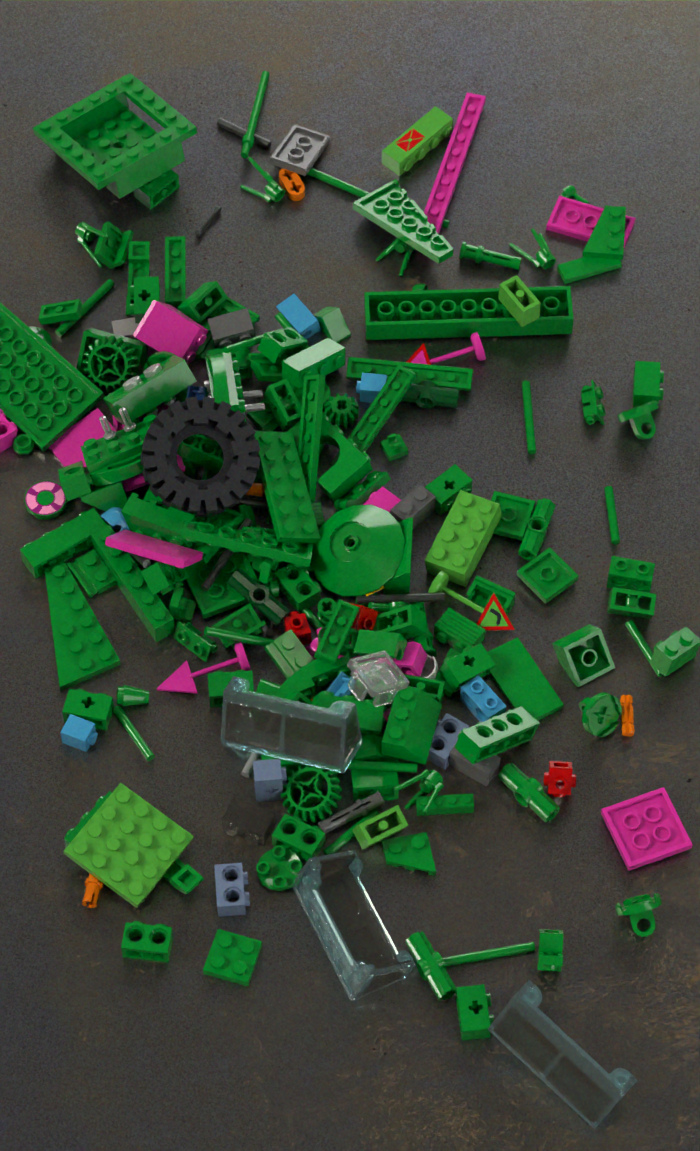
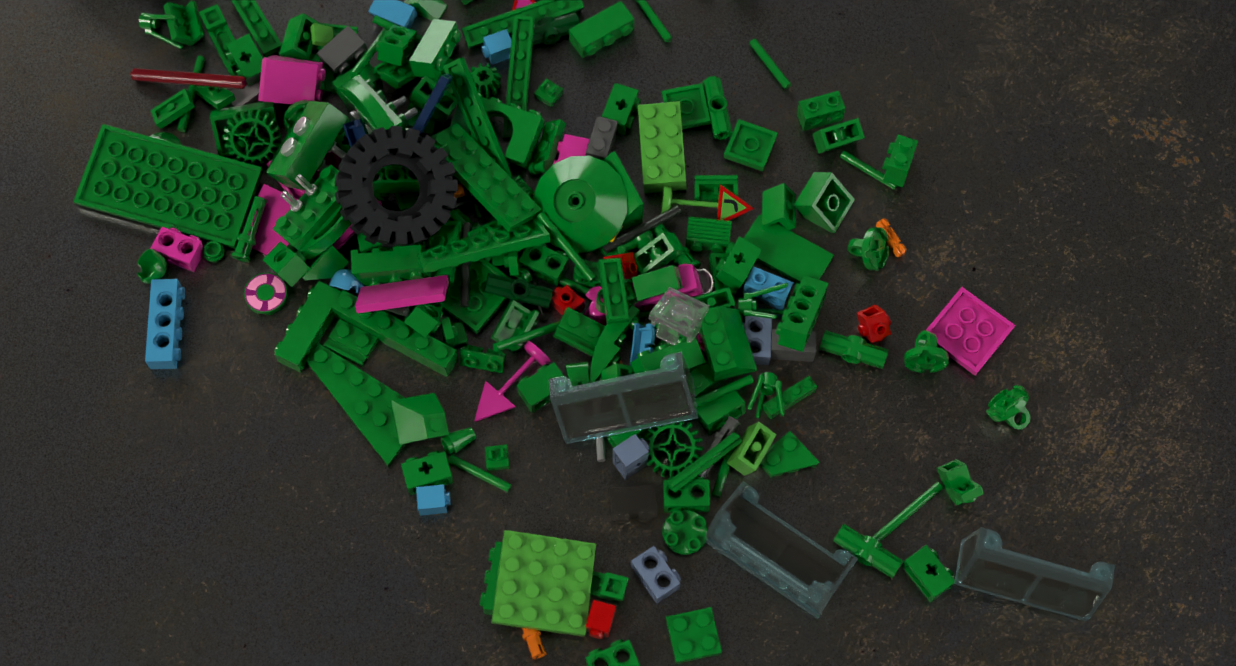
camera: 30 degrees left, 10 degrees up
none -> dark red axle [130,68,247,89]
none -> green plate [194,86,236,110]
none -> green pin [231,196,268,263]
none -> bright green tile [310,23,334,47]
none -> green slope [390,393,449,445]
none -> dark blue tile [412,73,453,135]
none -> green tile [485,445,510,471]
none -> green bar [537,212,597,282]
none -> green brick [569,1,634,58]
none -> red brick [586,600,616,639]
none -> green axle [667,433,742,492]
none -> green plant [738,283,788,319]
none -> green panel [762,183,796,231]
none -> green tile [904,330,949,373]

